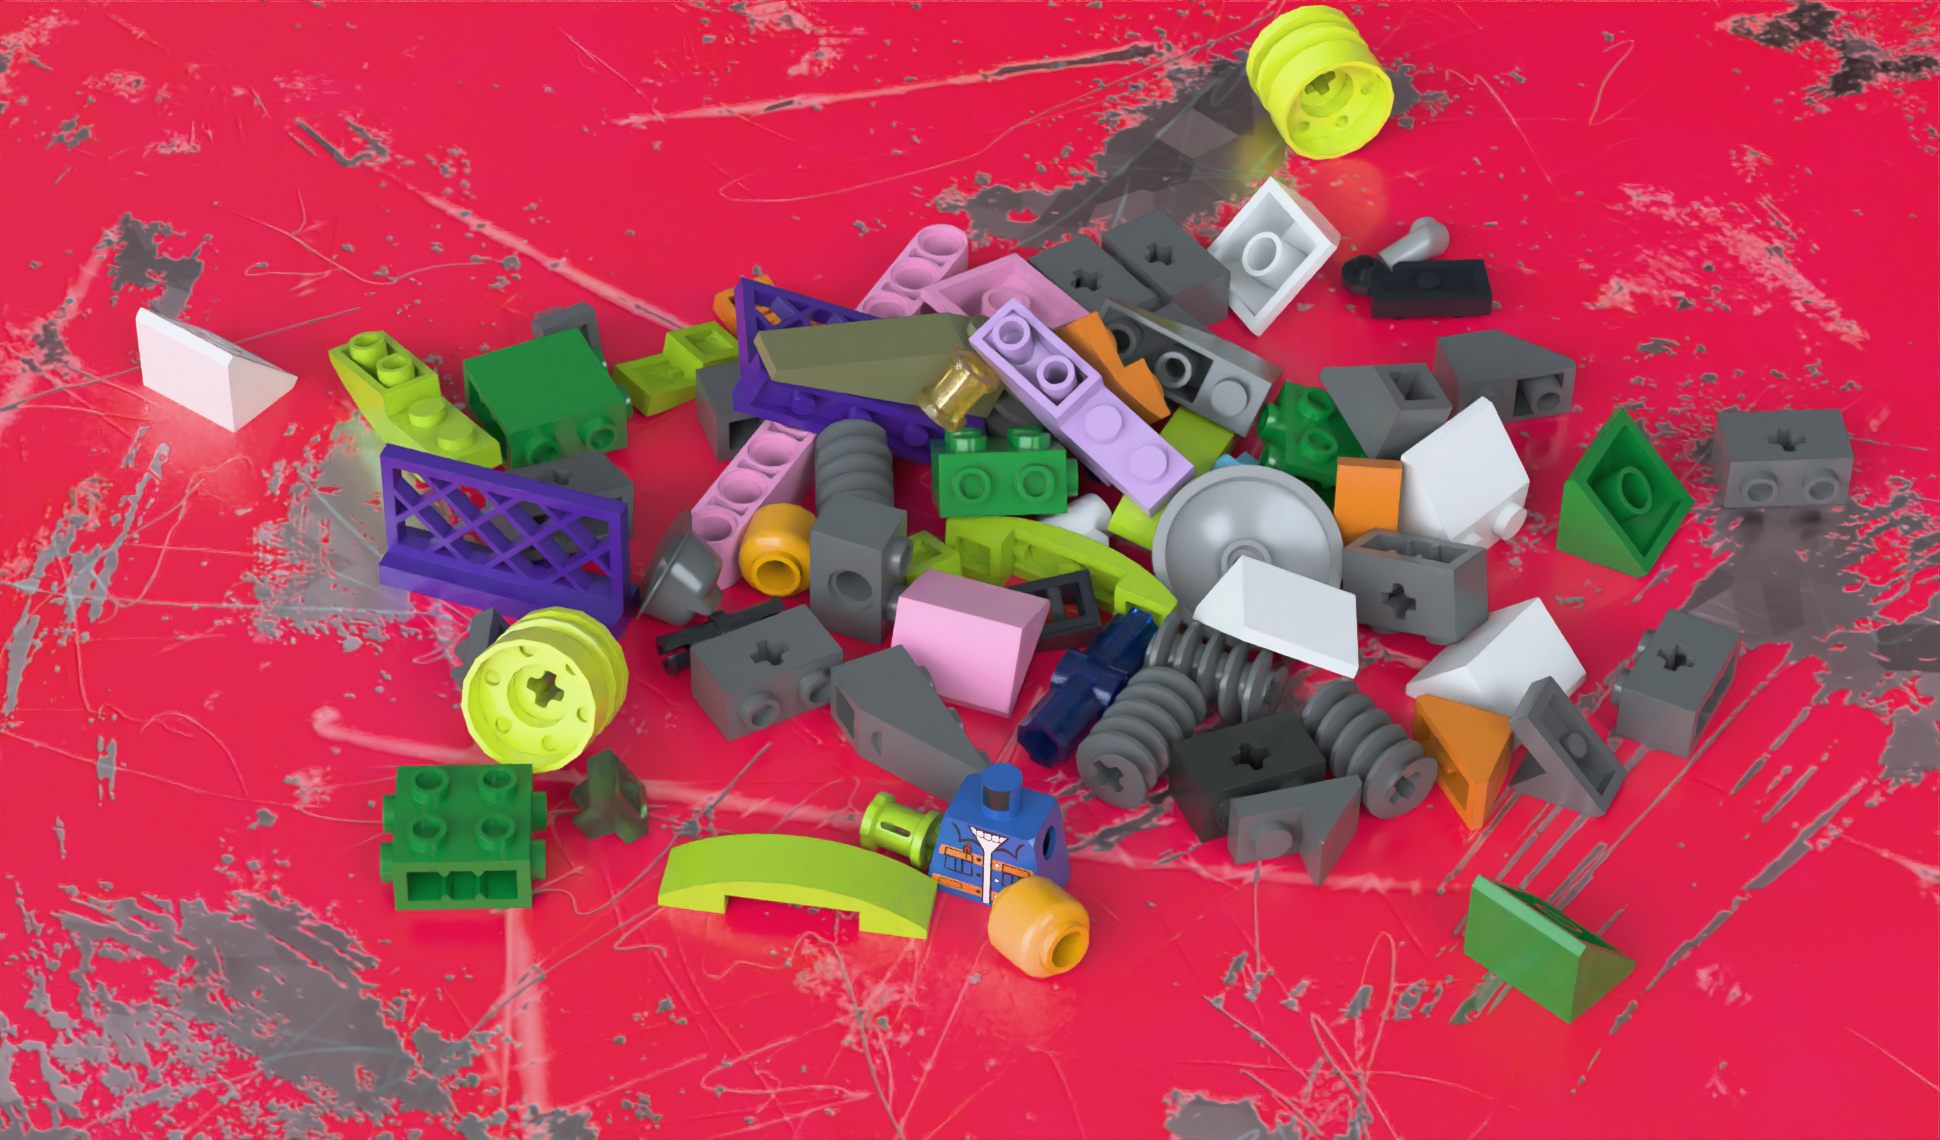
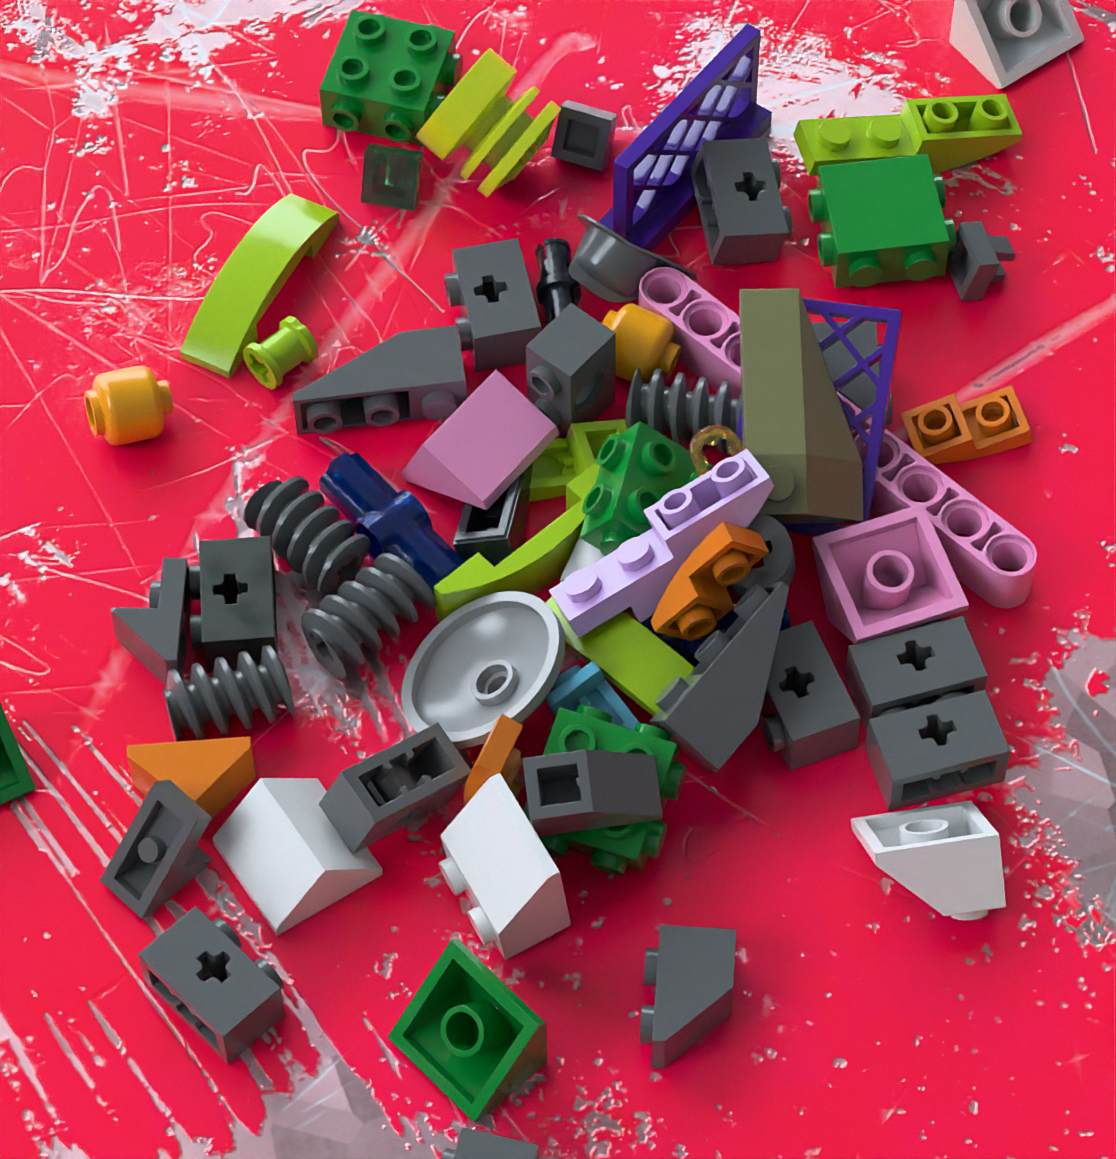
camera: 110 degrees right, 15 degrees up
lime slope [612,321,740,417] -> none
blue torso [927,763,1071,907] -> none
white slope [1192,555,1359,679] -> none
black hinge [1340,255,1493,319] -> none
light grey arm [1376,217,1449,271] -> none

